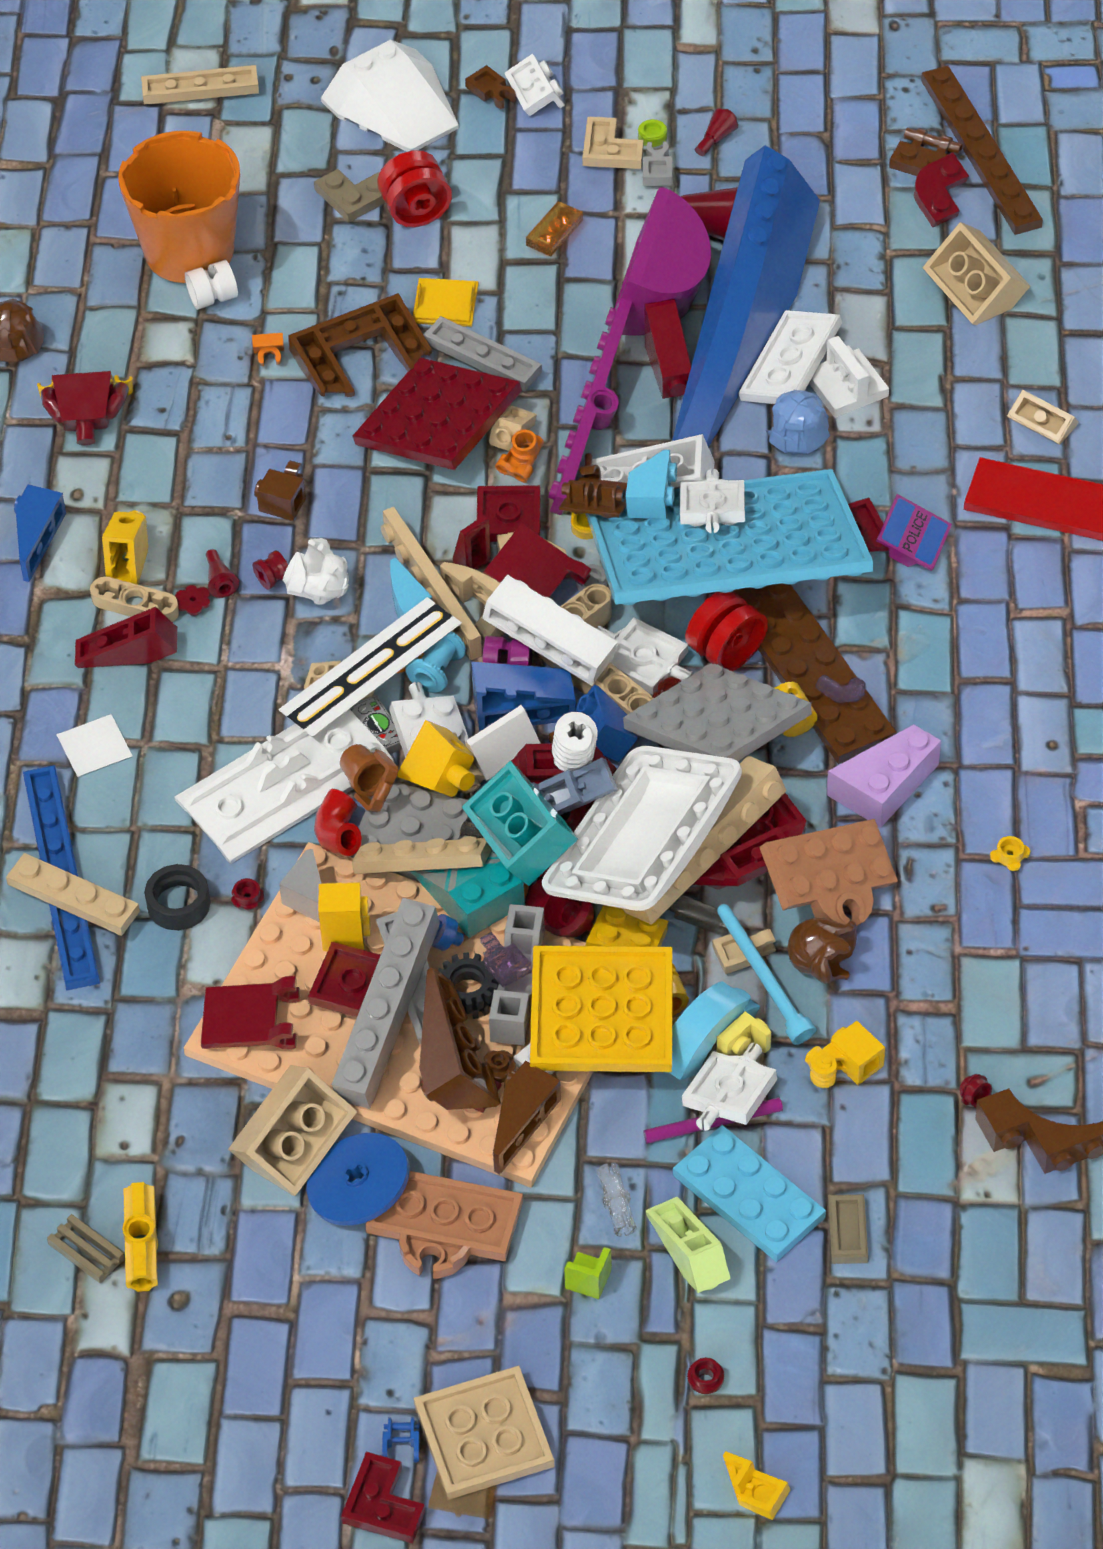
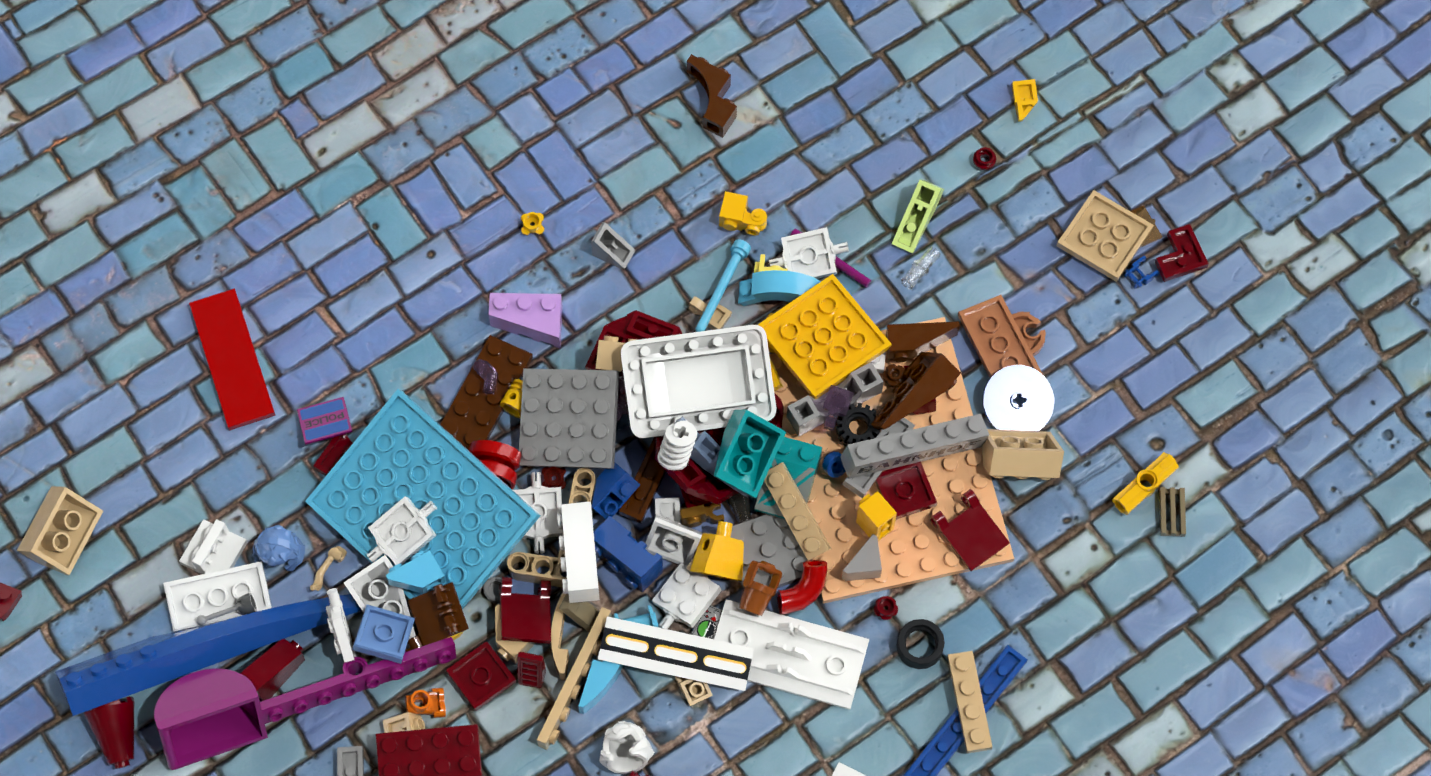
camera: 130 degrees left, 15 degrees up
magenta wheel [483,636,533,666] -> none
lime panel [564,1247,612,1299] -> none
medium azure plate [673,1125,826,1262] -> none
nougat plate [760,819,898,926] -> none
reddish brown hair [787,918,857,984] -> none
dark tan tile [828,1194,868,1264] -> none
dark red plate [959,1074,992,1107] -> none
tan slope [1007,389,1079,445] -> none
none -> hinge [196,593,257,625]
none -> tan piece [310,546,347,591]
none -> white plate [326,588,357,662]
none -> medium blue tile [353,605,415,664]
none -> light grey slope [591,222,635,269]

